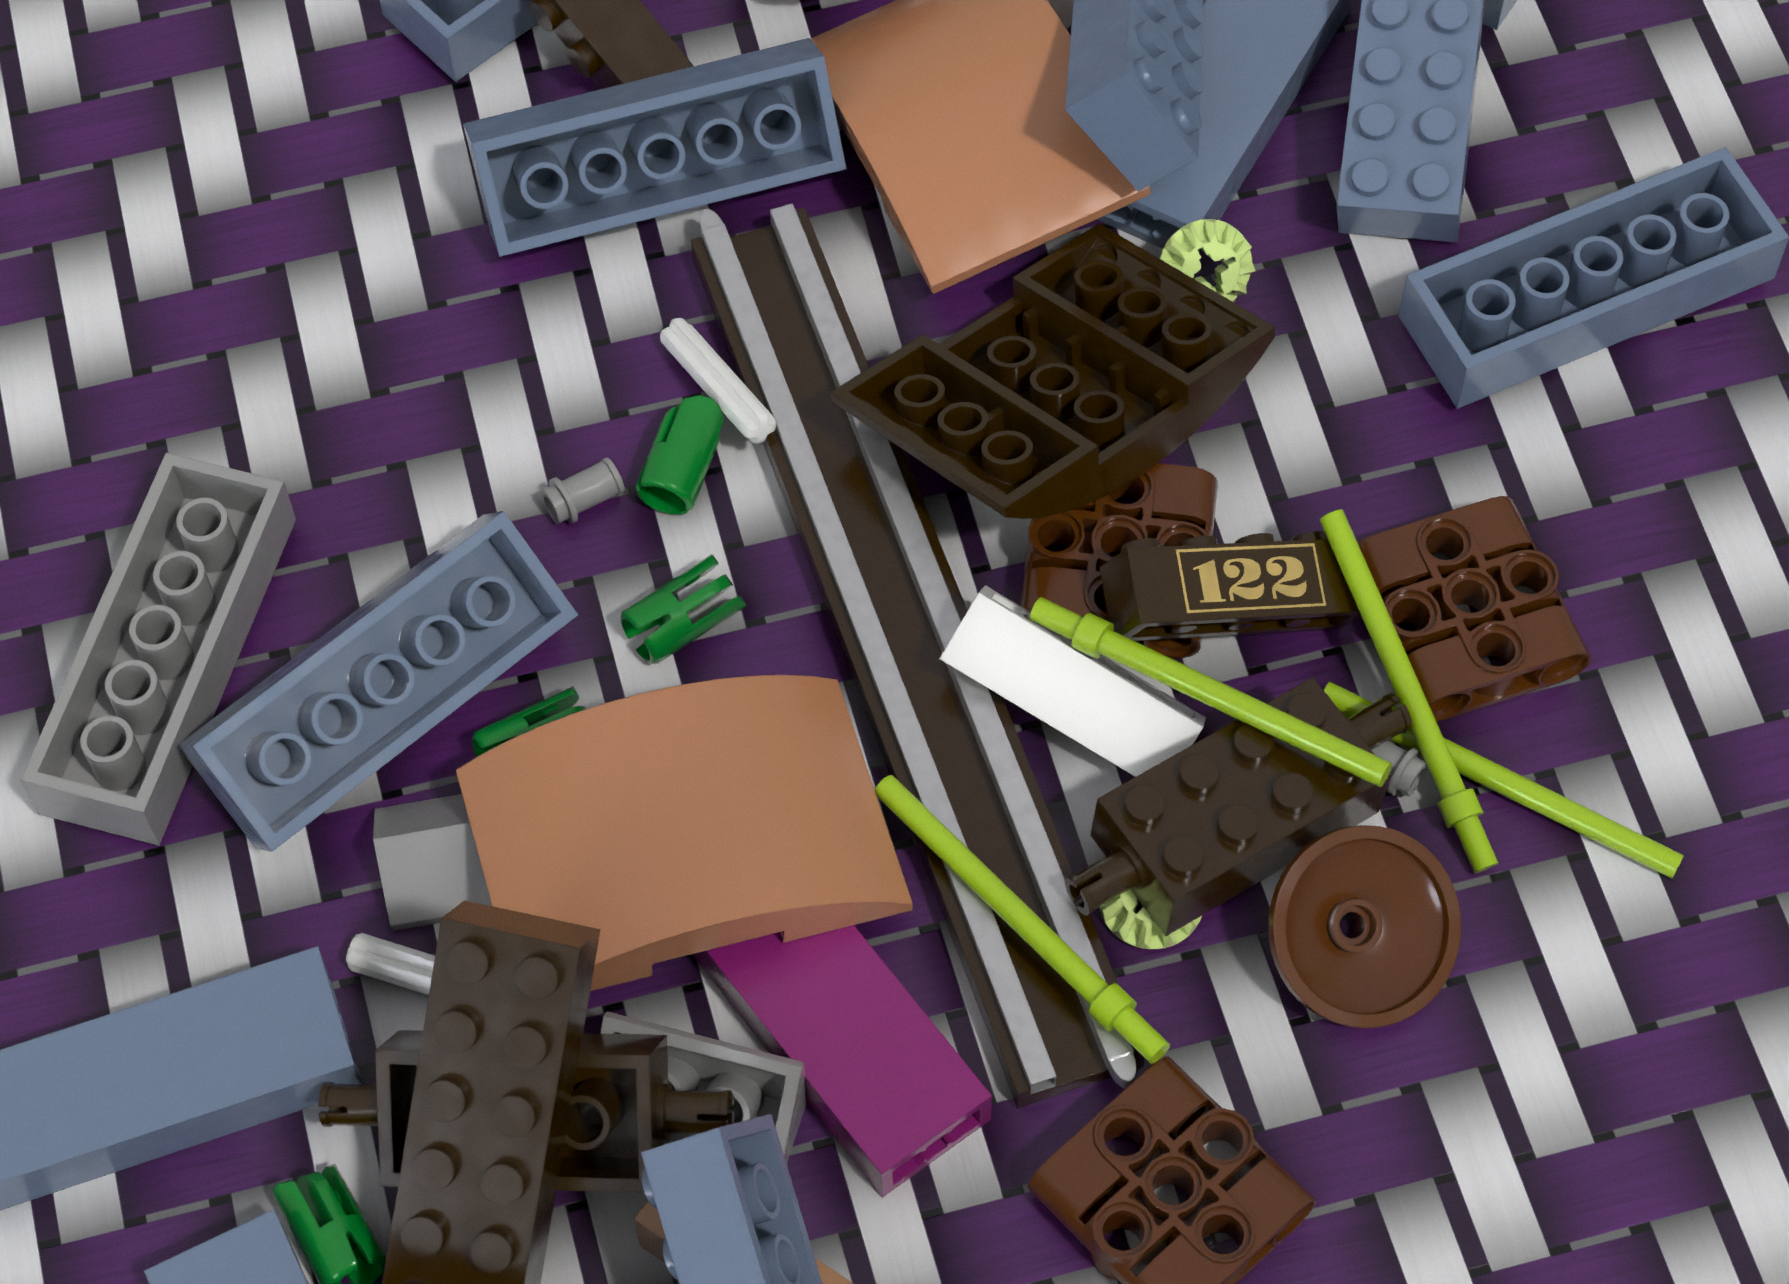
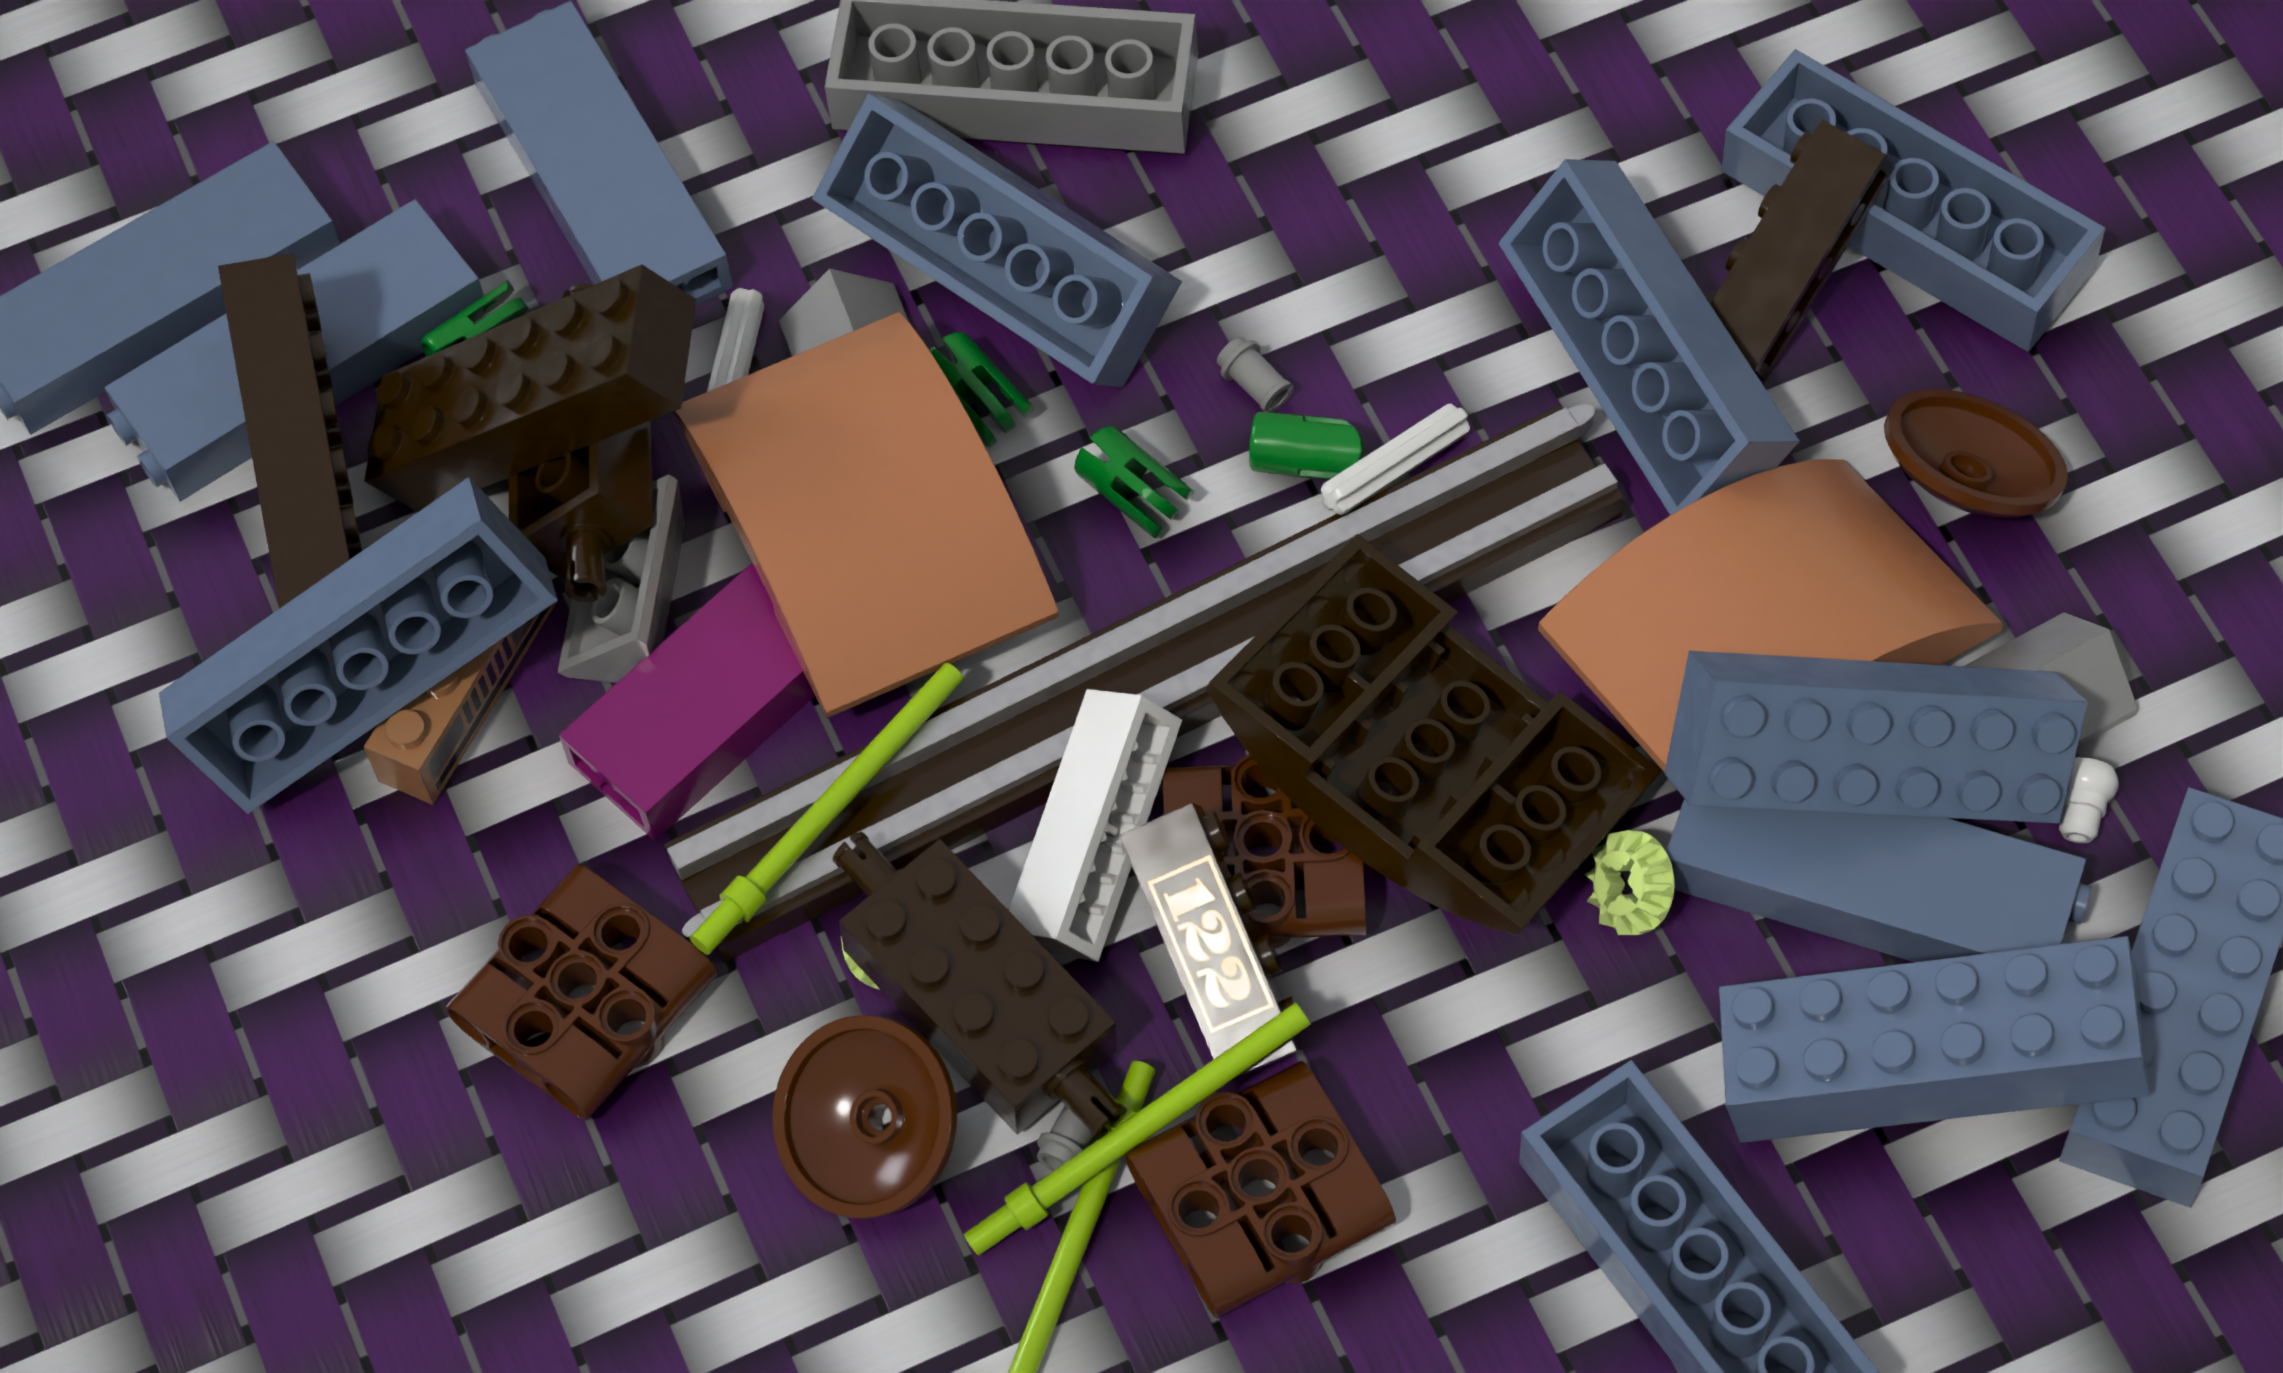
camera: 85 degrees right, 0 degrees up
lime bar [1030,597,1392,787] -> none

